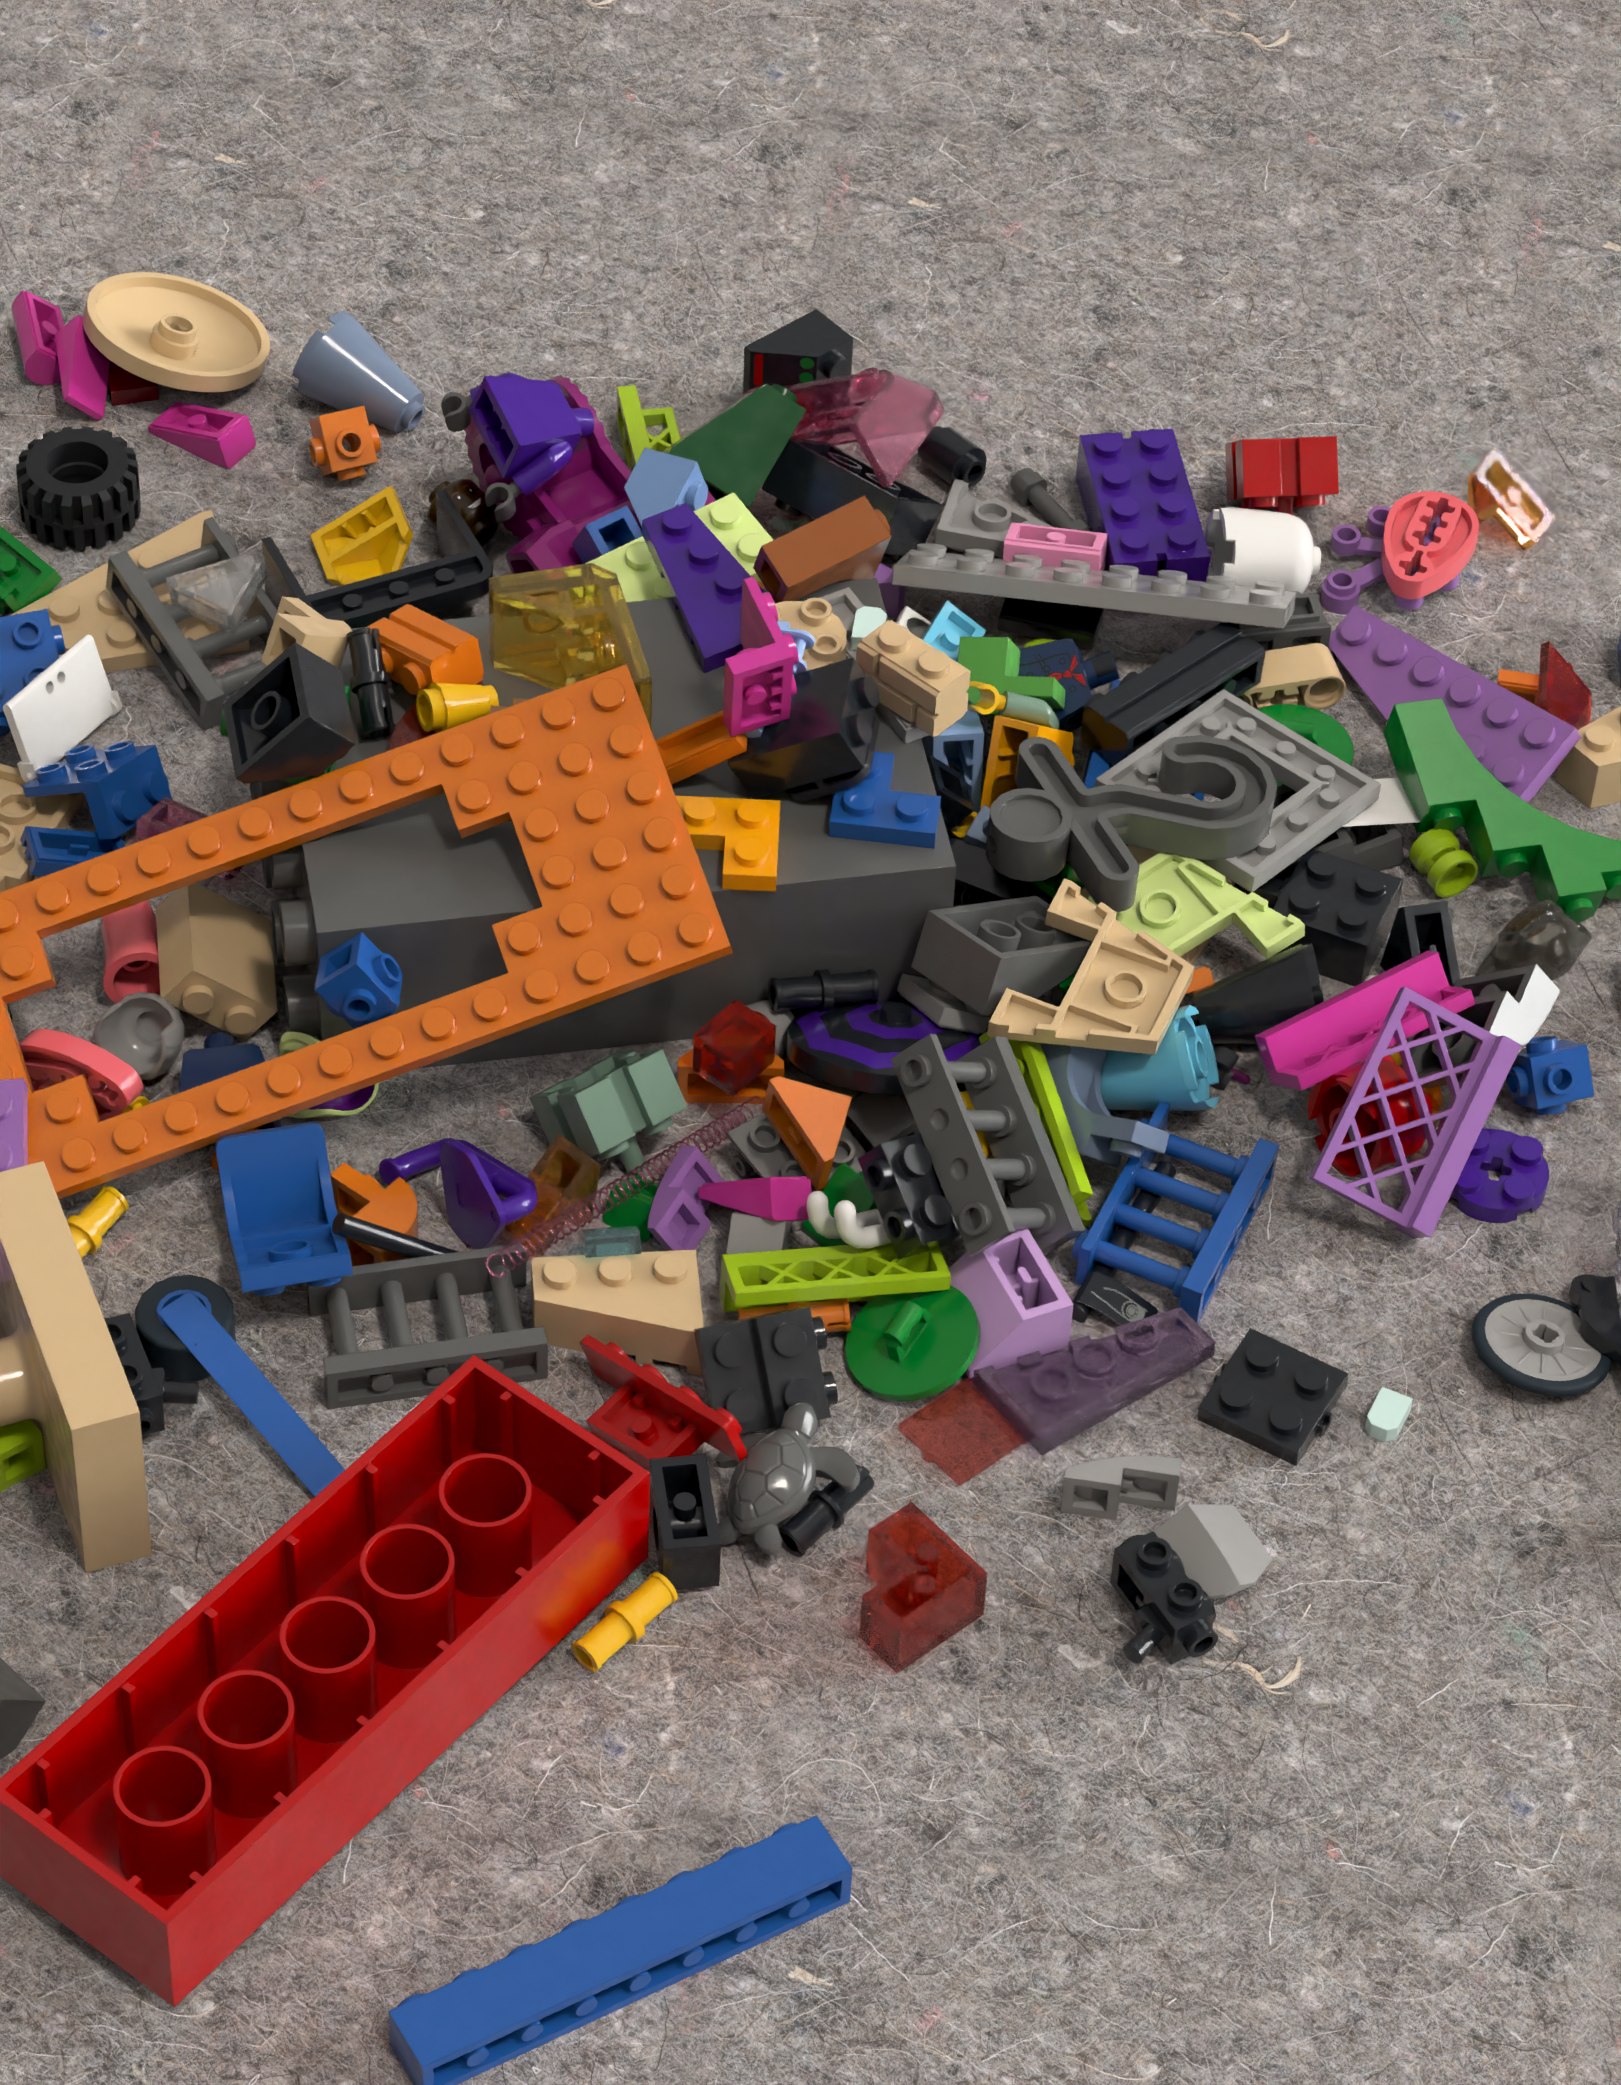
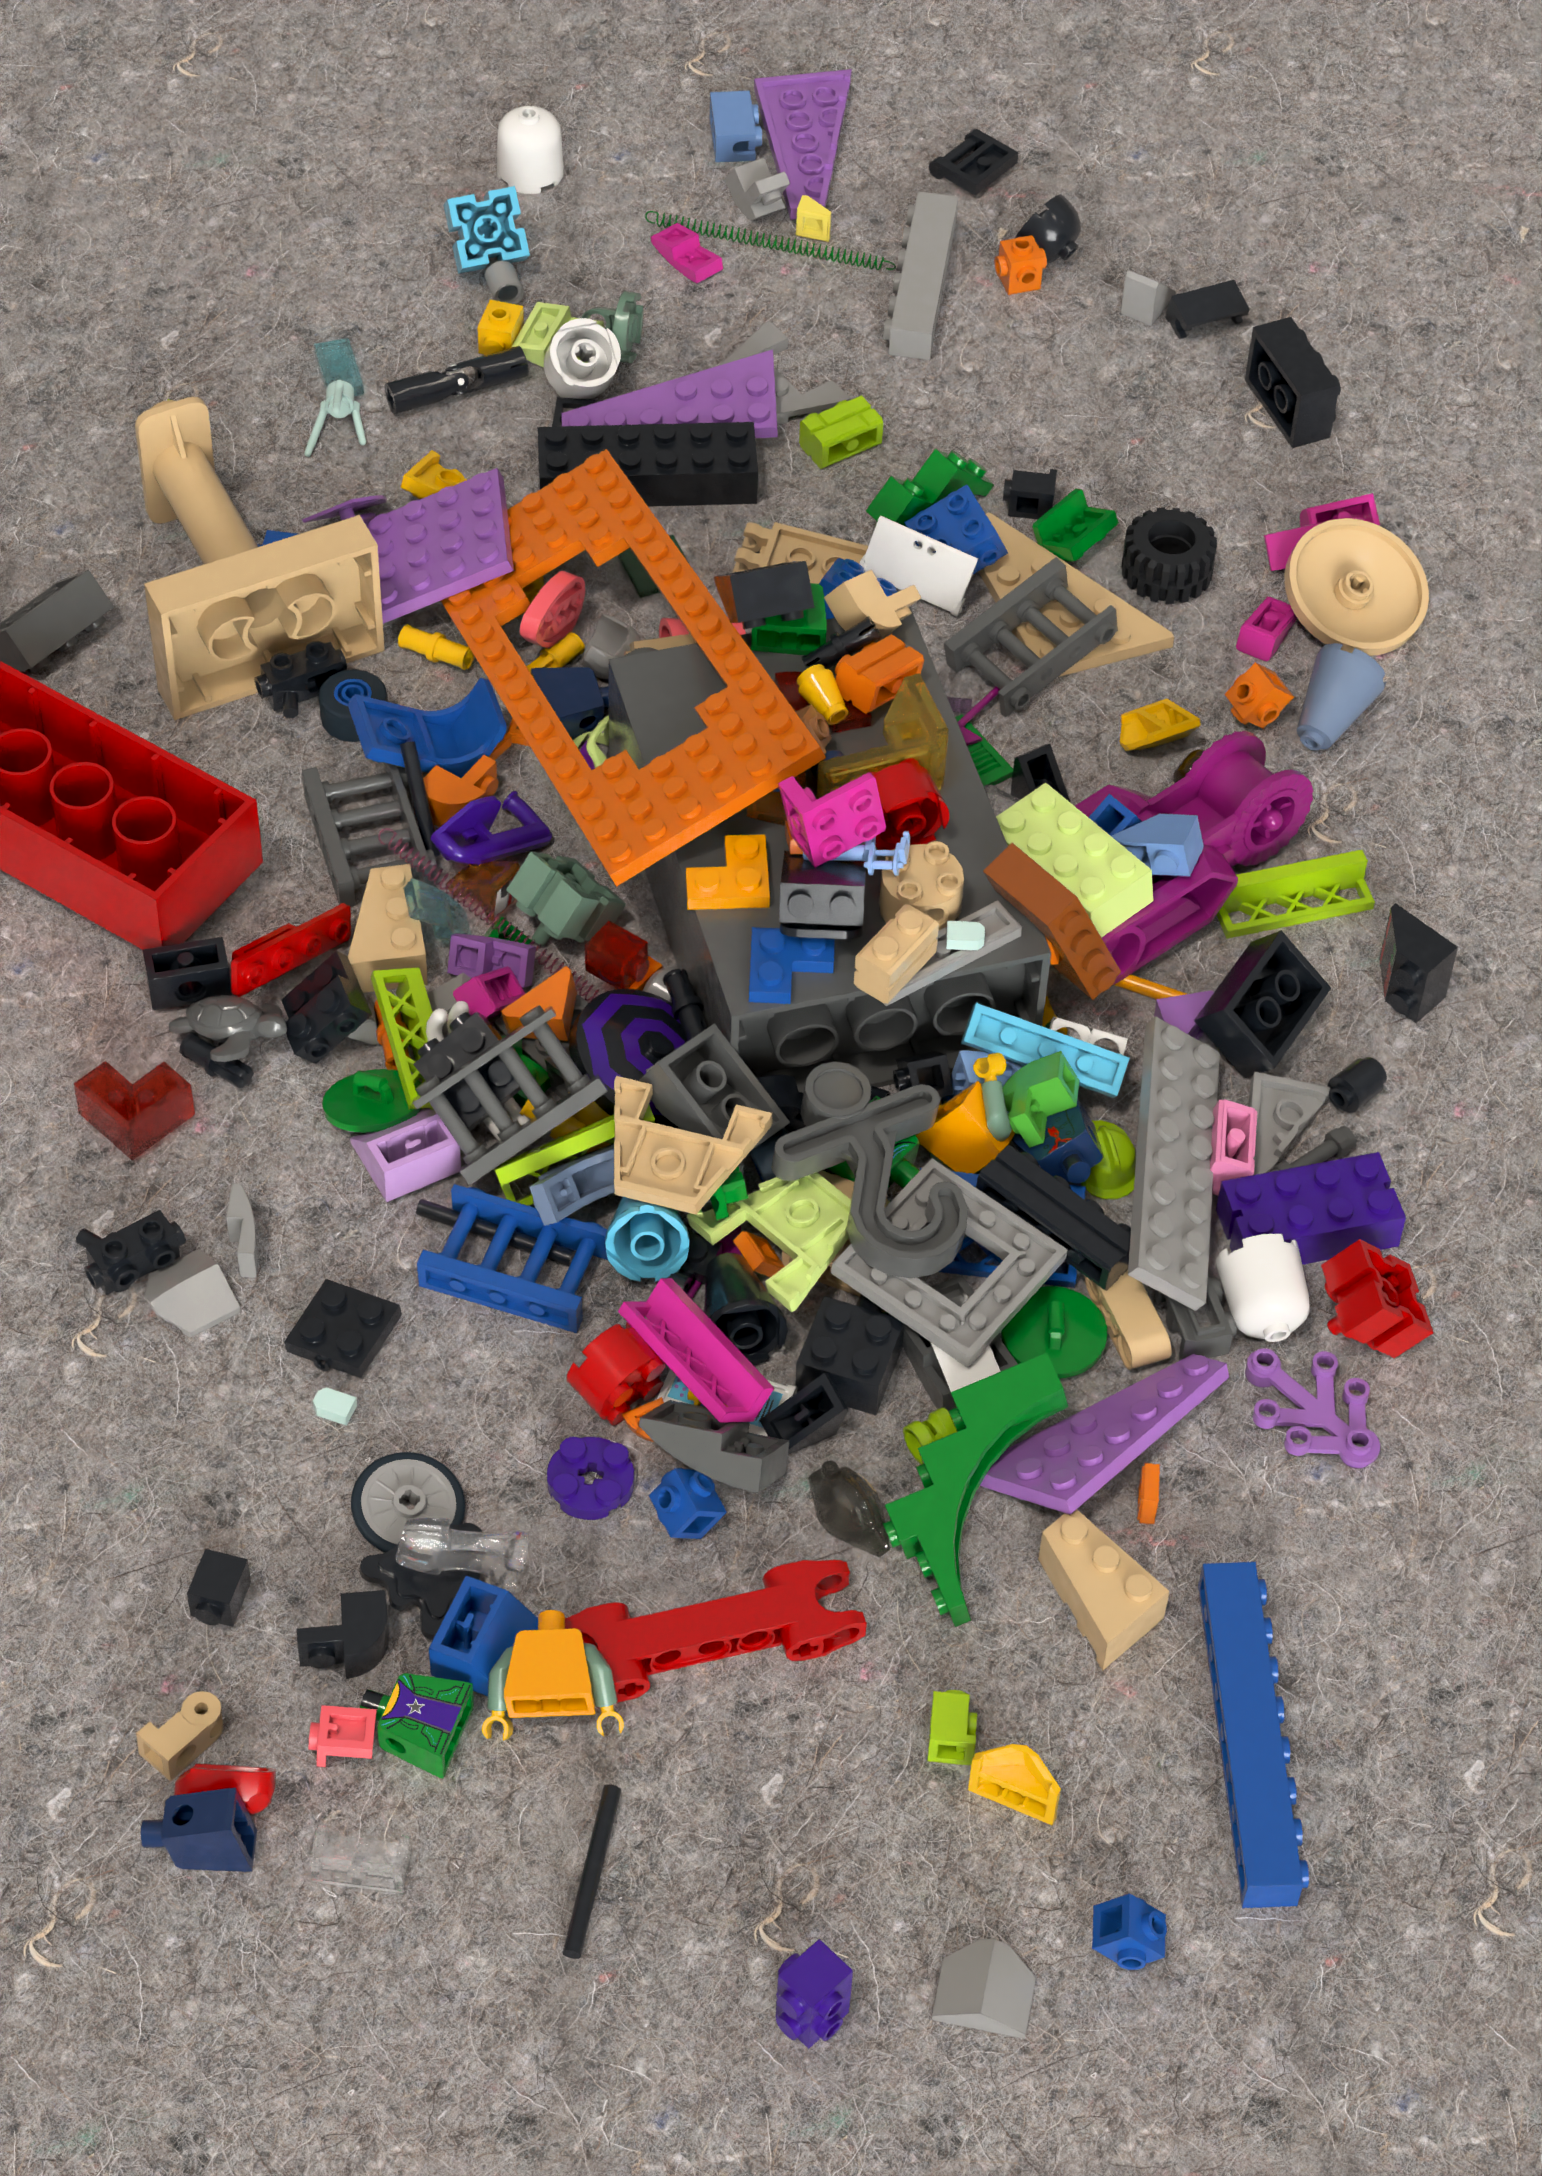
camera: 85 degrees right, 5 degrees up
blue sticker [157,1290,345,1497] -> none
clear slope [166,549,267,635] -> none
black windscreen [262,489,493,629] -> none
blue brick [315,932,403,1029] -> none
dark purple torso [441,372,594,521] -> none
yellow pin [571,1572,678,1672] -> none
dark purple wing [642,503,765,674] -> none
dark green slope [662,384,806,509] -> none
clear pink windscreen [741,367,945,496] -> none
clear red piece [899,1377,1033,1486] -> none
clear purple wing [973,1307,1216,1456] -> none
black sticker [1075,1271,1158,1339] -> none
medium lavender fence [1309,987,1522,1239] -> none
coral piece [1381,491,1479,599] -> none
clear orange slope [1468,447,1555,551] -> none
clear red piece [1537,641,1592,730] -> none
none -> red brick [870,758,950,850]

